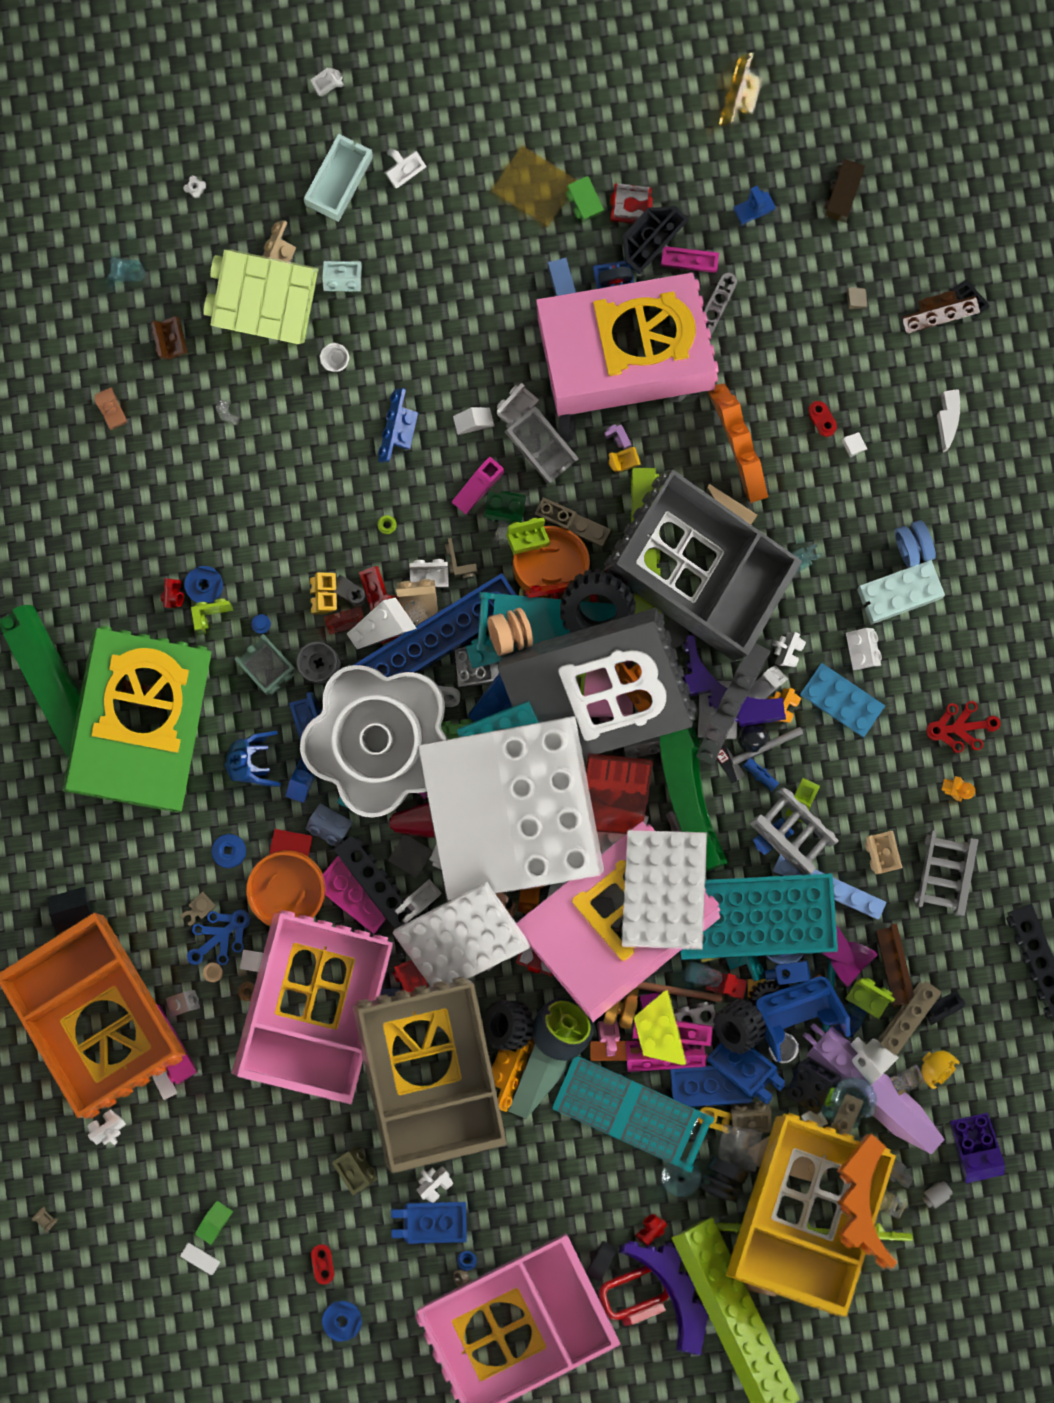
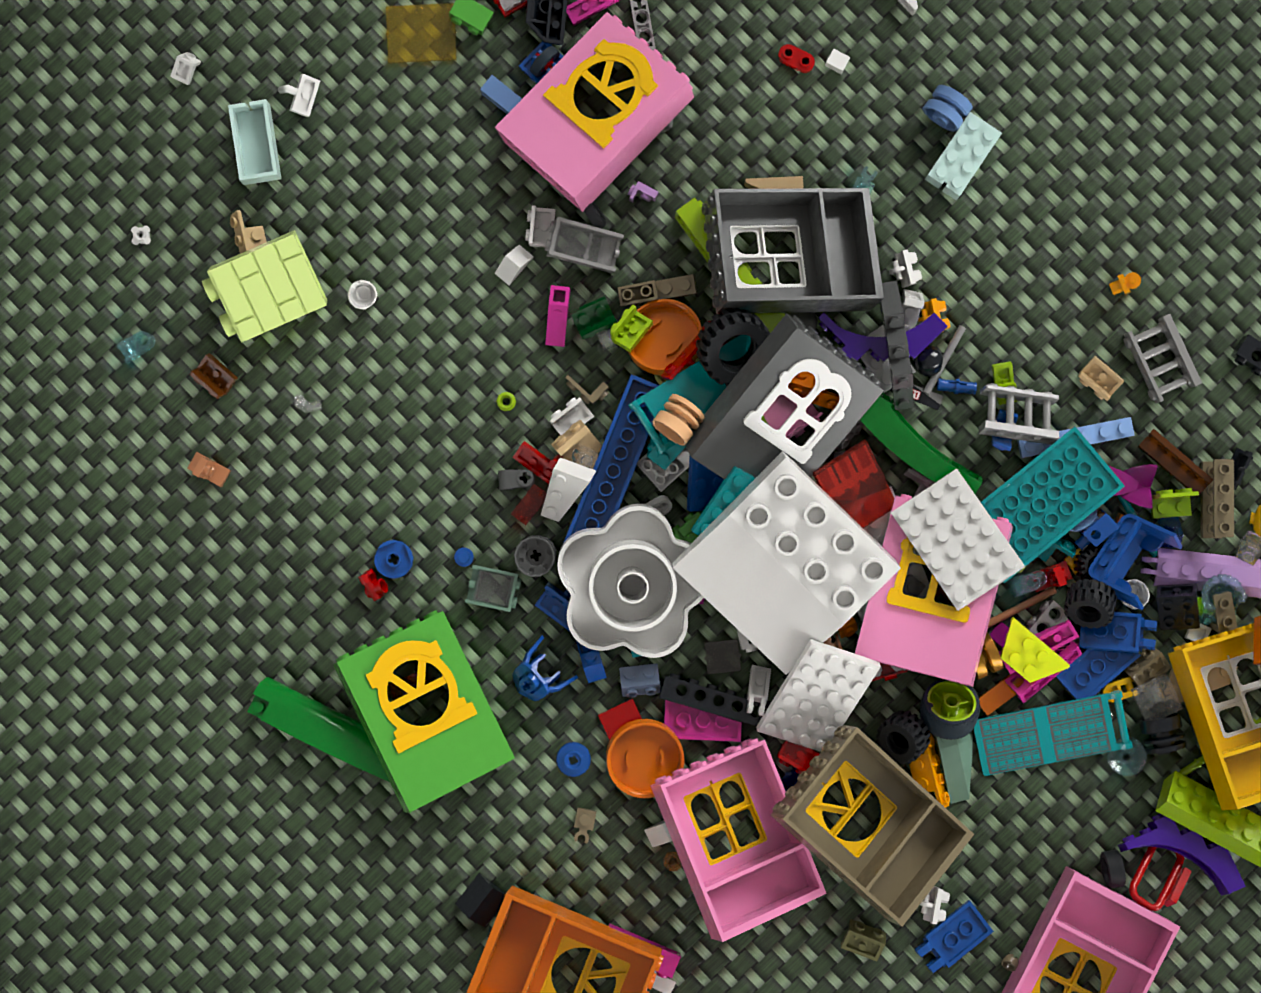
camera: 35 degrees left, 5 degrees up
light grey bracket [166,990,200,1017] -> none
blue plant [187,910,250,965] -> none
lime bracket [191,599,233,636] -> none
tan tile [203,963,223,982] -> none
yellow legs [310,572,337,614] -> none
light aqua bracket [323,261,362,291] -> none
blue bracket [378,388,418,463] -> none
dark red cone [389,802,436,838] -> none
blue plate [457,1251,477,1271] -> none
bright pink plate [597,1020,620,1056] -> none
yellow bracket [608,447,641,473] -> none
red plate [635,1214,667,1246] -> none
orange arch [707,383,768,503] -> none
dark azure plate [800,663,885,738] -> none
white bracket [846,628,882,670] -> none
white torso [850,1037,899,1085] -> none
red plant [926,701,1001,753] -> none

